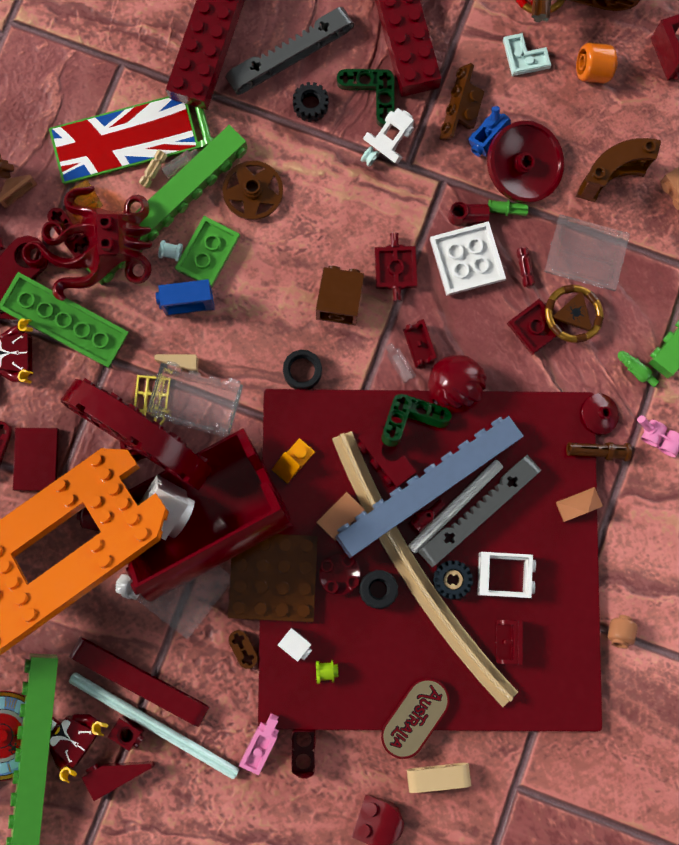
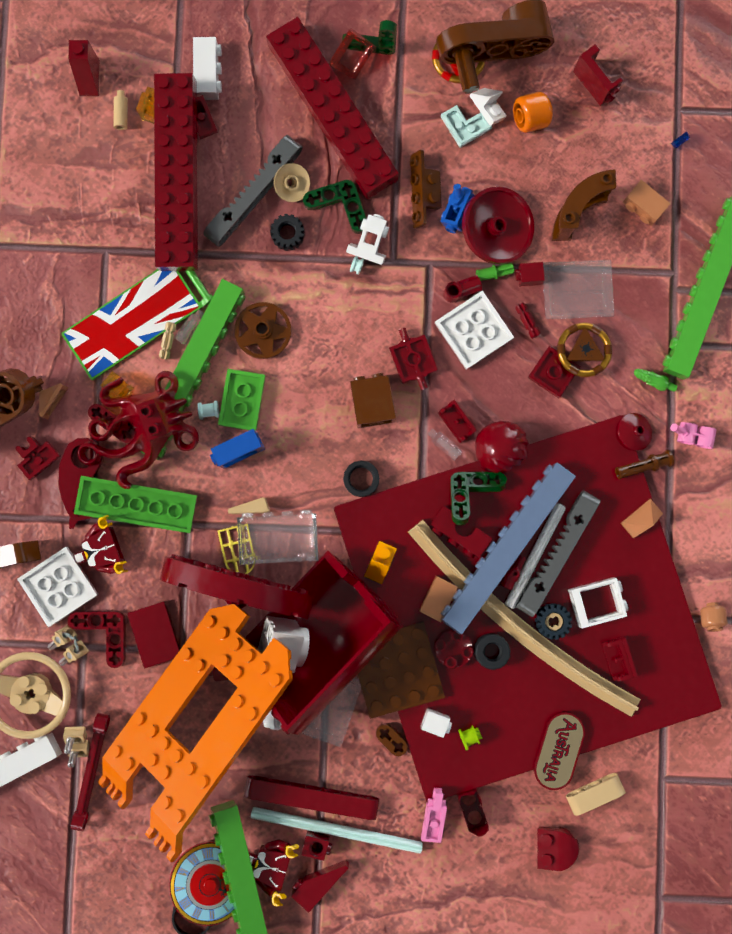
camera: 10 degrees left, 5 degrees up
none -> tan dish [274,163,310,202]
none -> white slope [470,88,506,126]
none -> dark red brick [515,262,545,287]

